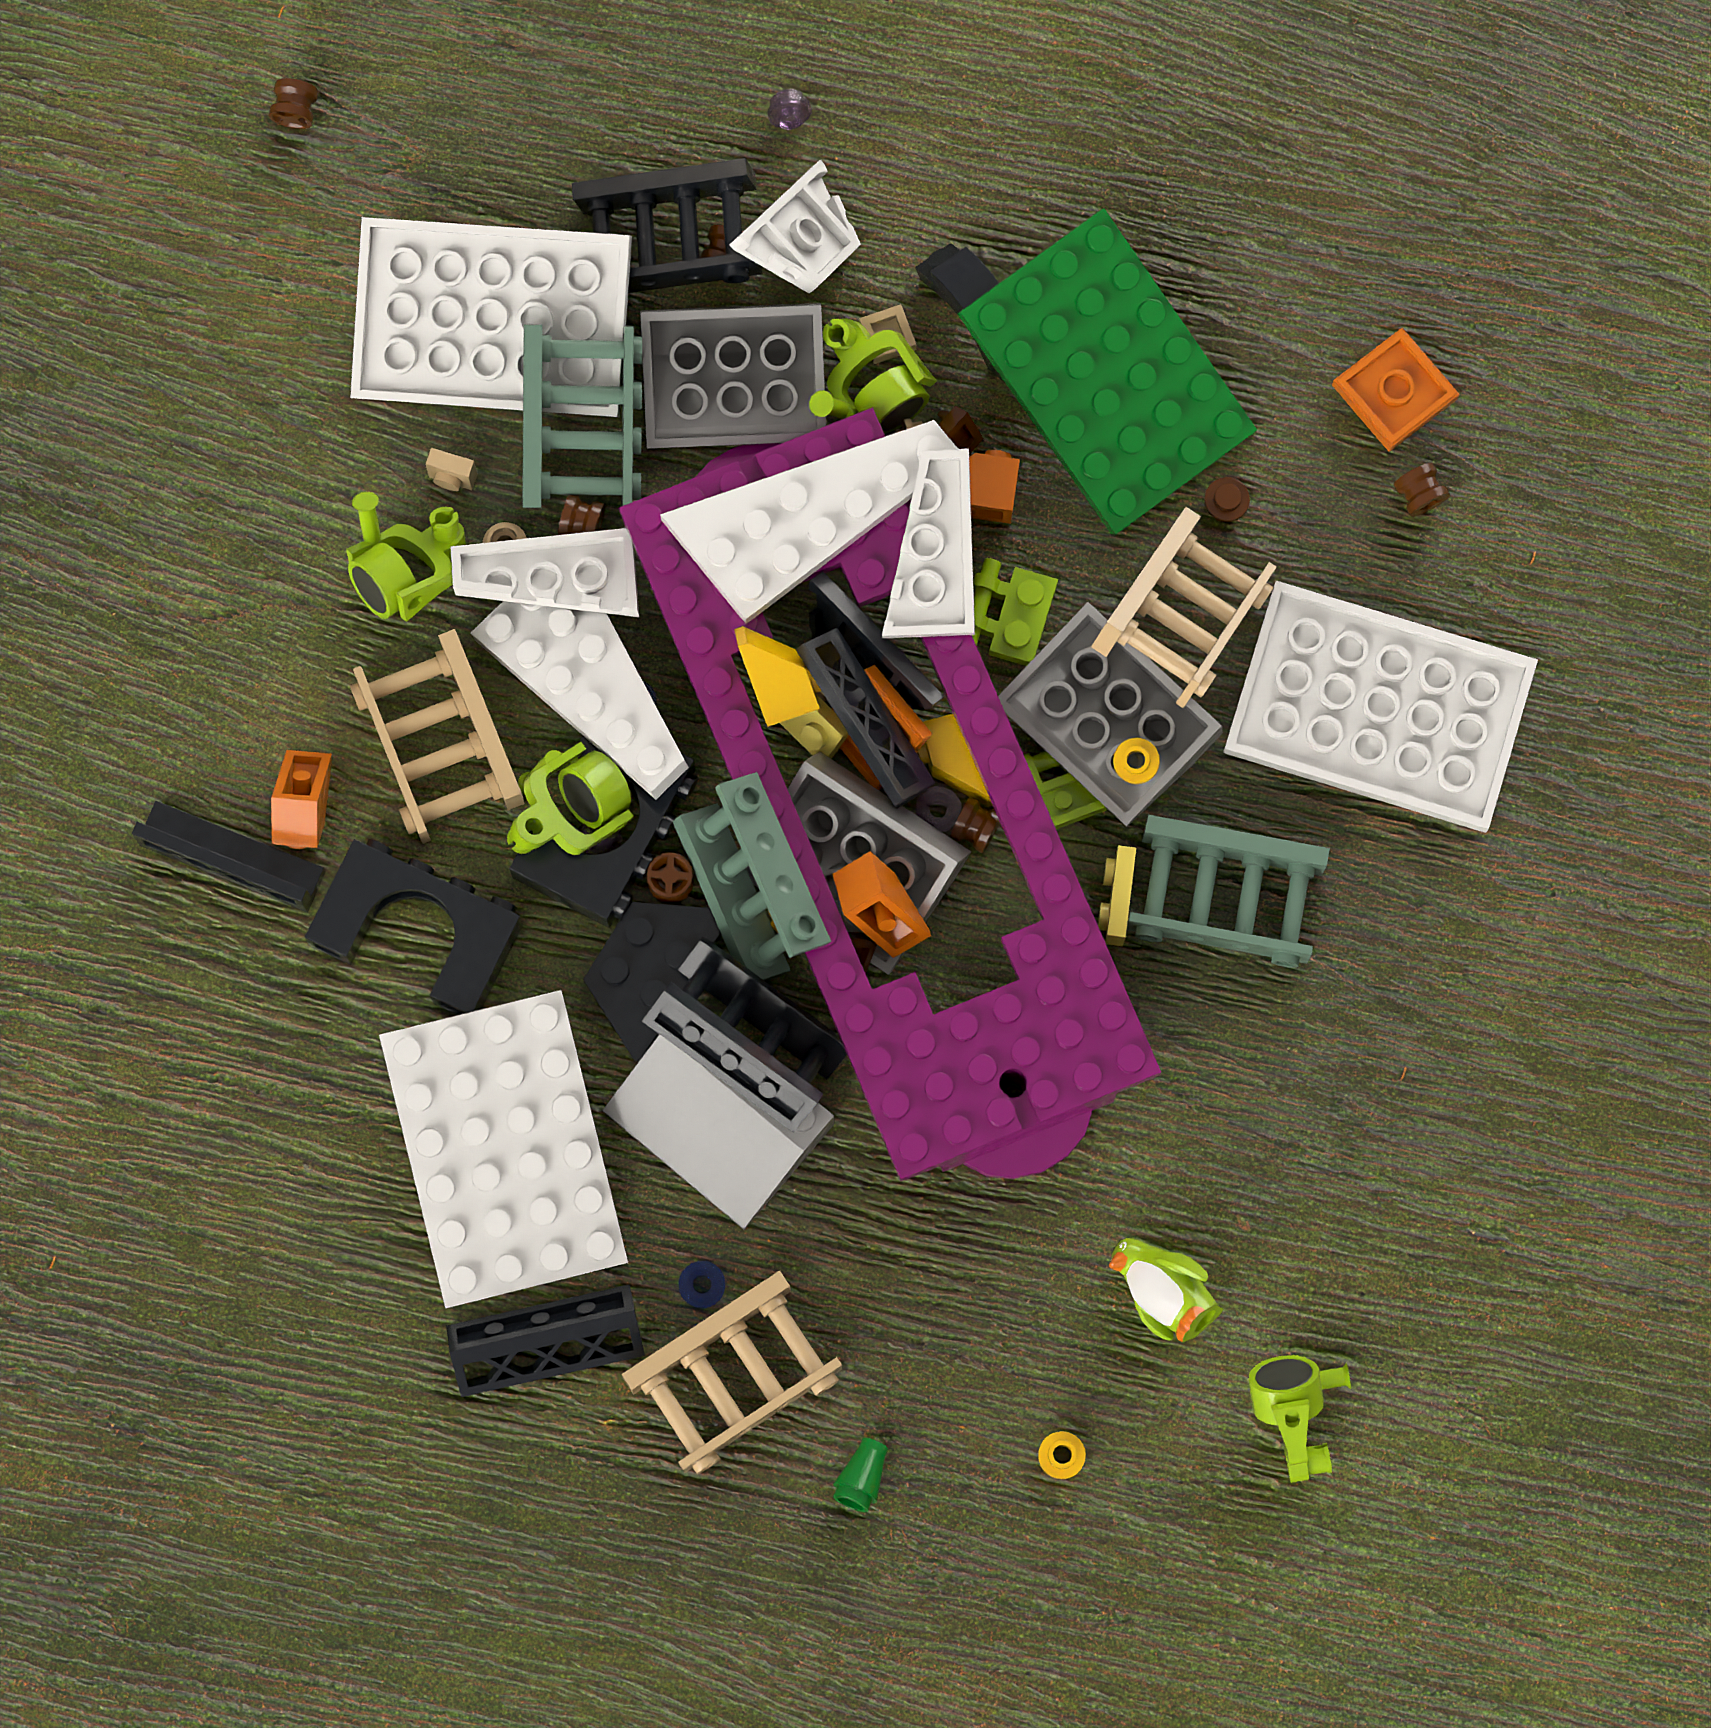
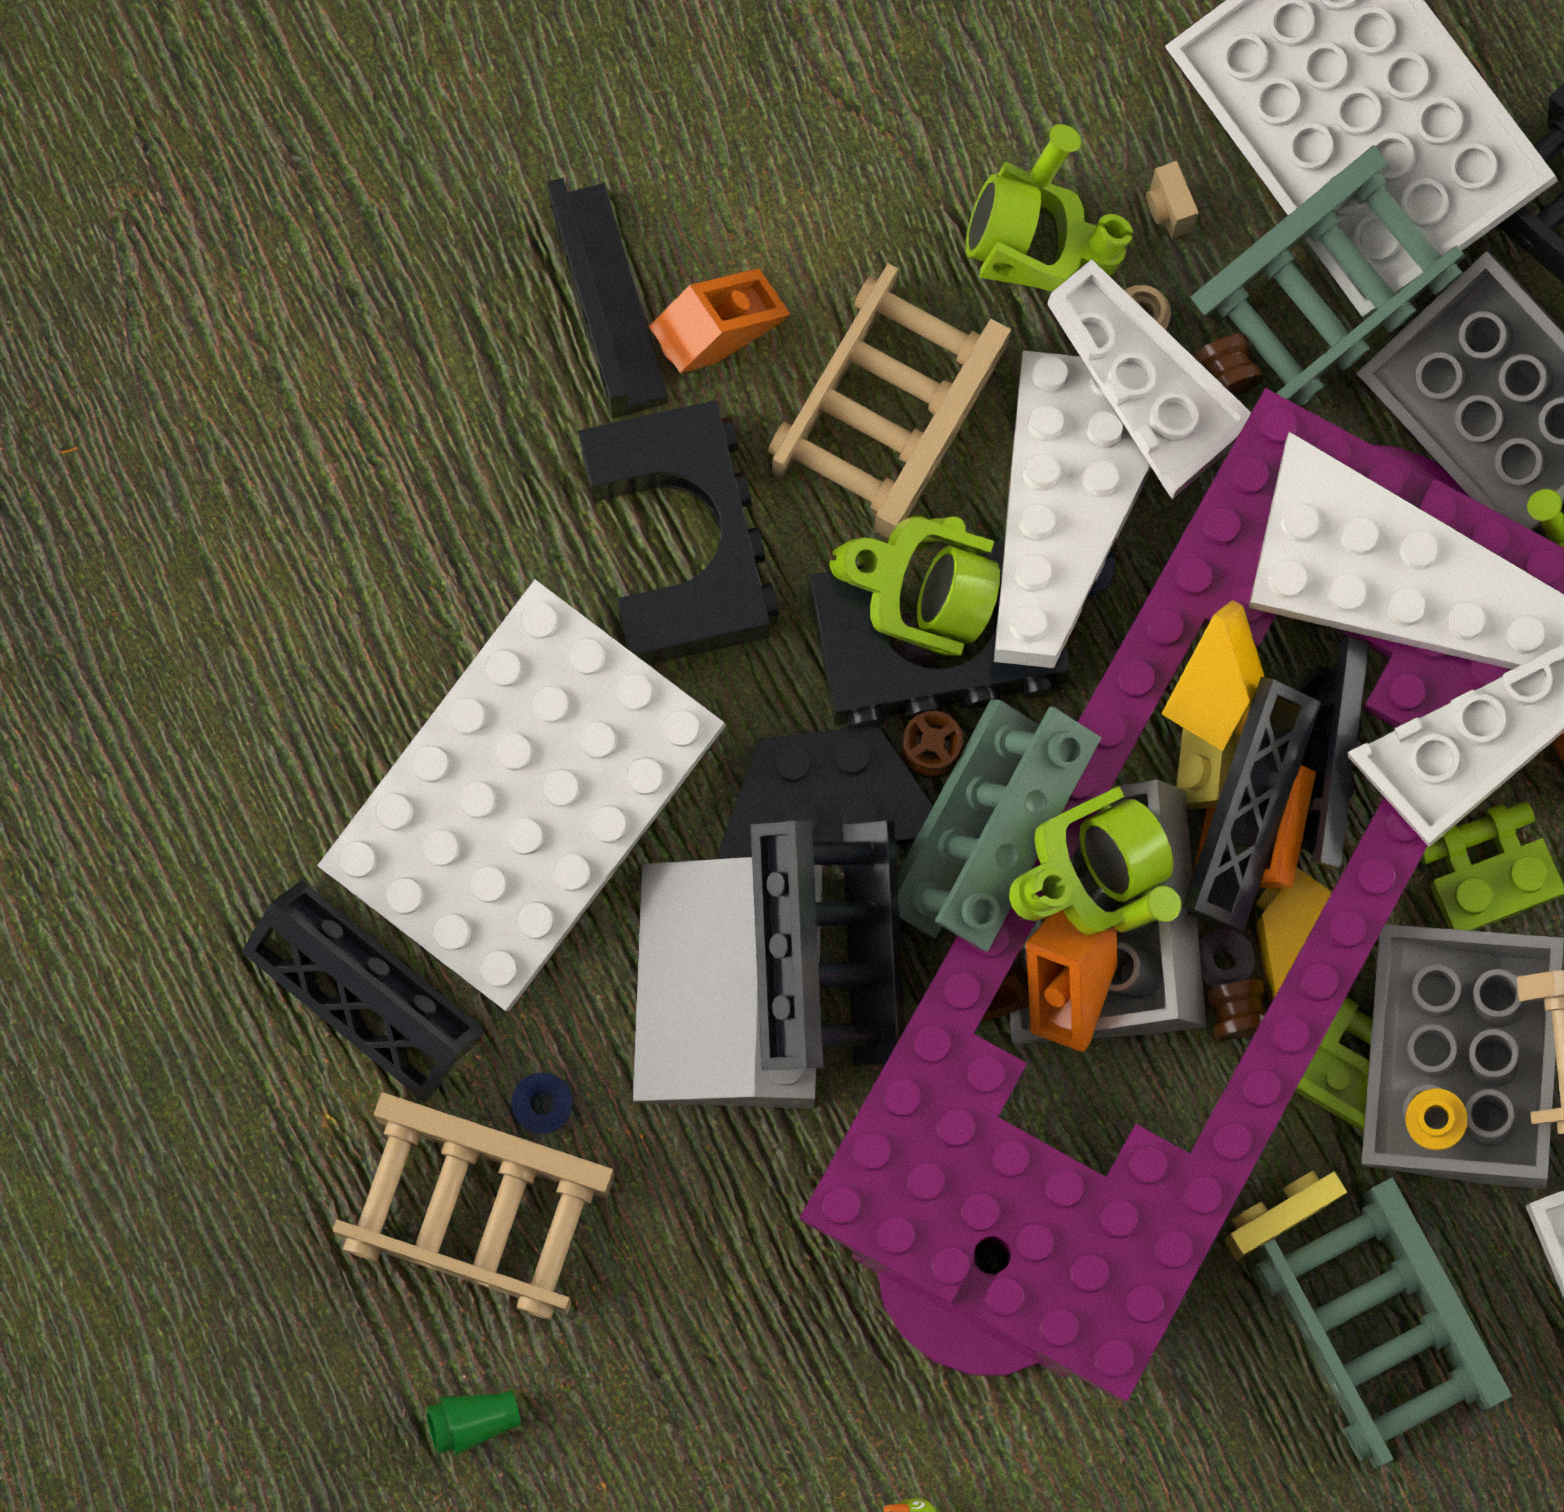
camera: 50 degrees right, 0 degrees up
none -> lime piece [1009,786,1182,935]

